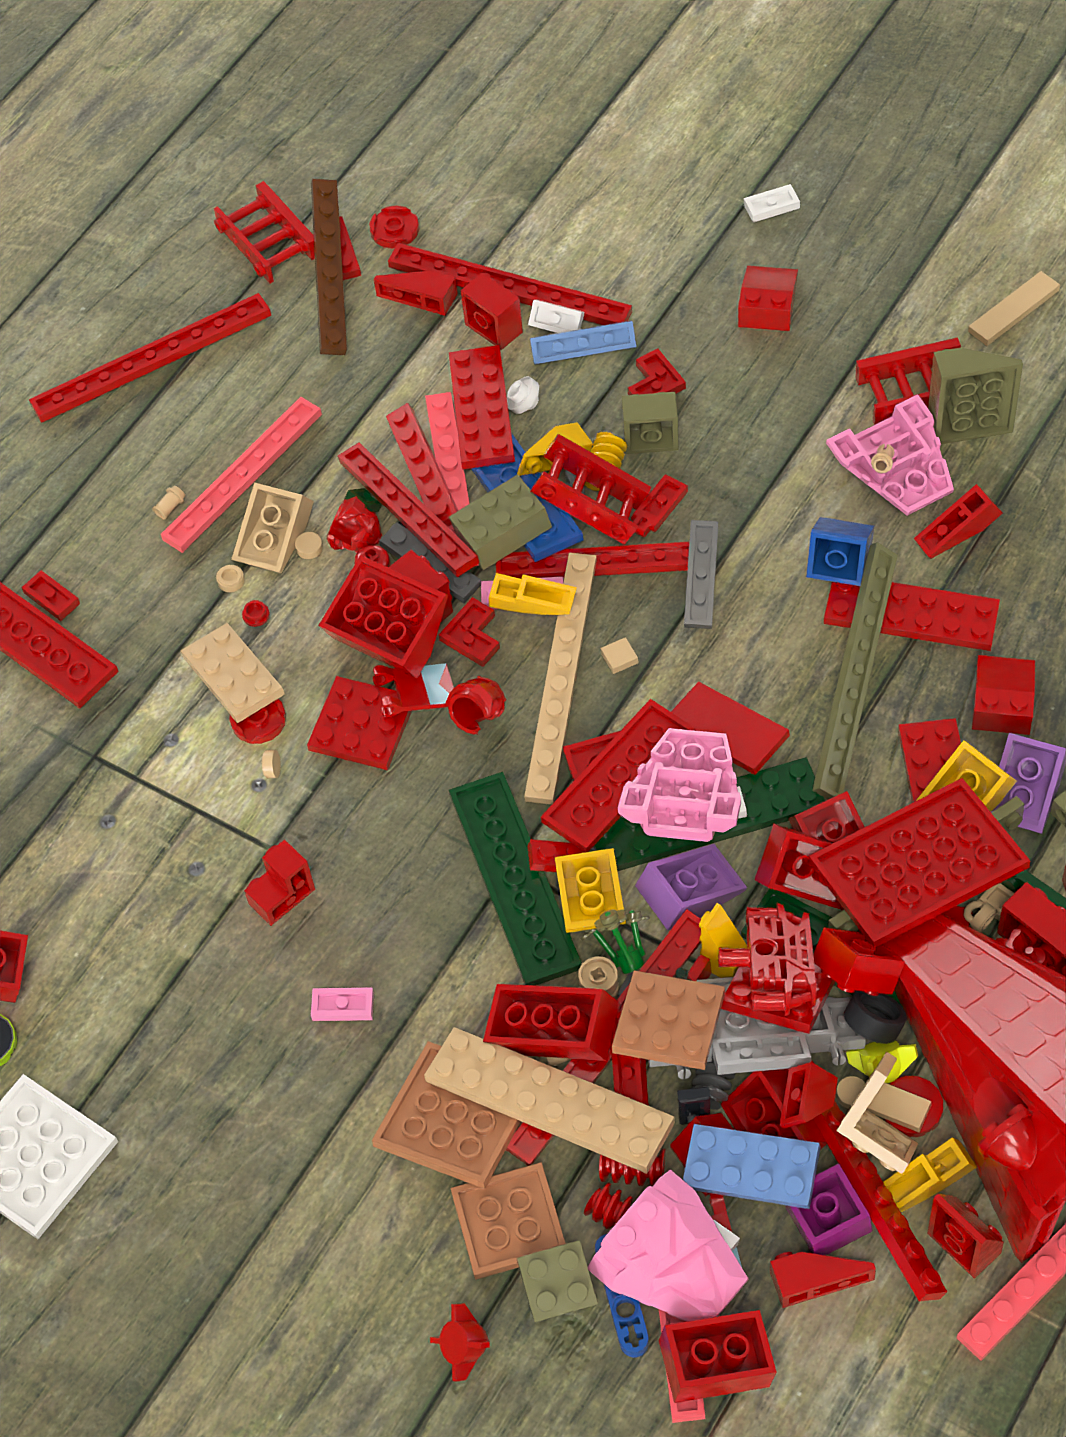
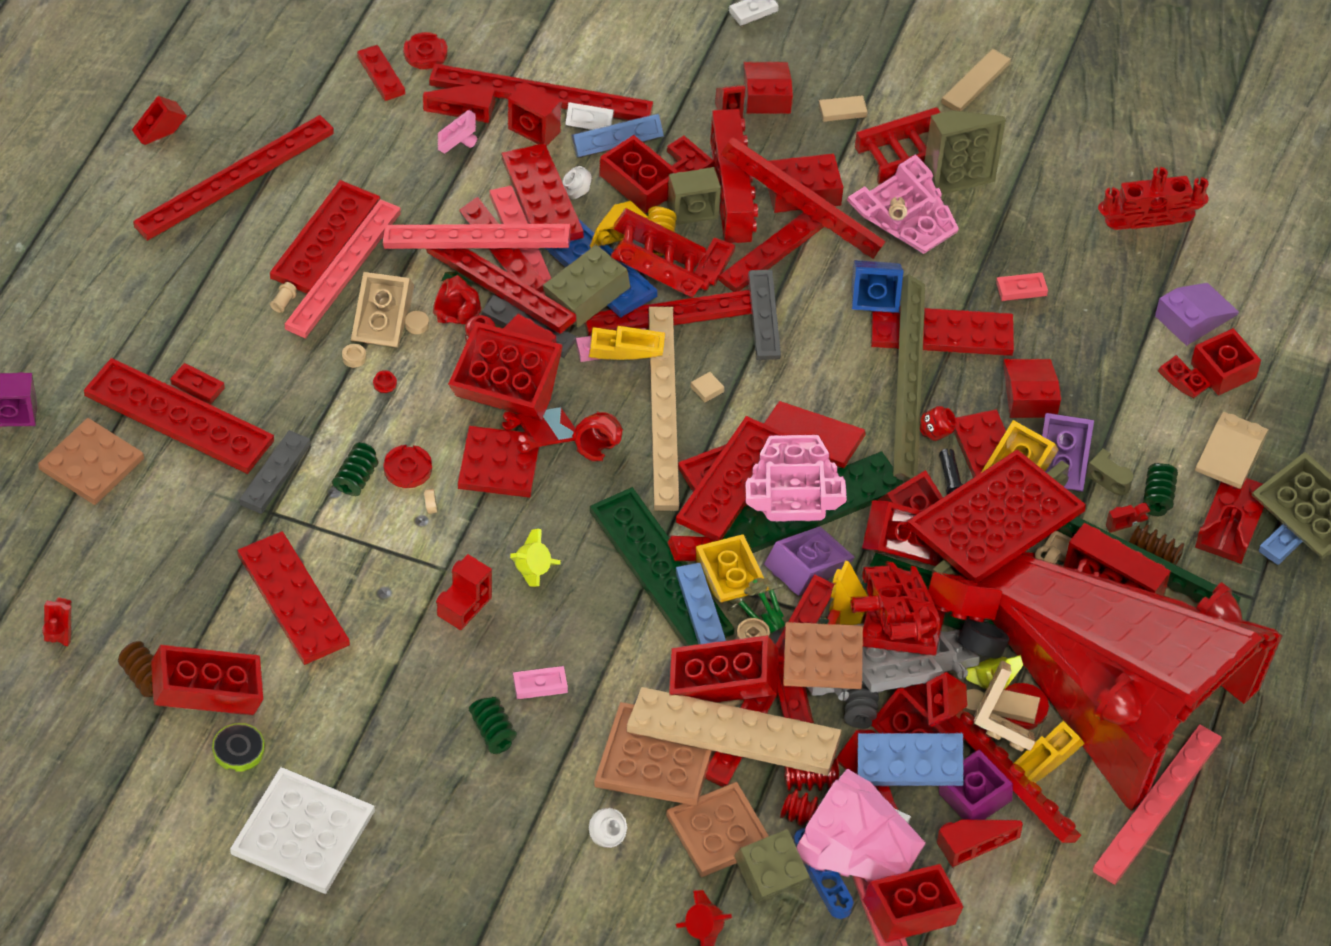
camera: 20 degrees left, 5 degrees down
tan plate [180,623,285,723] -> none
red fence [214,181,315,284] -> none
reddish brown plate [311,179,347,355] -> none
red plate [438,597,500,667] -> none
black plate [677,1087,710,1125] -> none
red slope [913,484,1003,559] -> none
red slope [927,1193,1004,1279] -> none
none -> red slope [132,96,187,145]
none -> red plate [237,531,350,665]
none -> dark grey plate [240,430,311,514]
none -> red plate [270,180,380,294]
none -> dark green piece [332,442,379,497]
none -> coral plate [383,224,571,249]
none -> bright pink tile [438,110,477,154]
none -> dark green piece [469,697,517,754]
none -> neon yellow piece [510,529,561,587]
none -> white plate [589,808,627,848]
none -> red brick [599,135,679,214]
none -> medium blue plate [676,563,726,644]
none -> red brick [710,109,758,243]
none -> red slope [715,85,745,118]
none -> red plate [719,212,824,292]
none -> red plate [721,137,886,259]
none -> red brick [768,153,844,213]
none -> tan tile [819,96,867,122]
none -> red head [920,406,957,441]
none -> black pin [939,448,963,495]
none -> coral plate [996,273,1048,301]

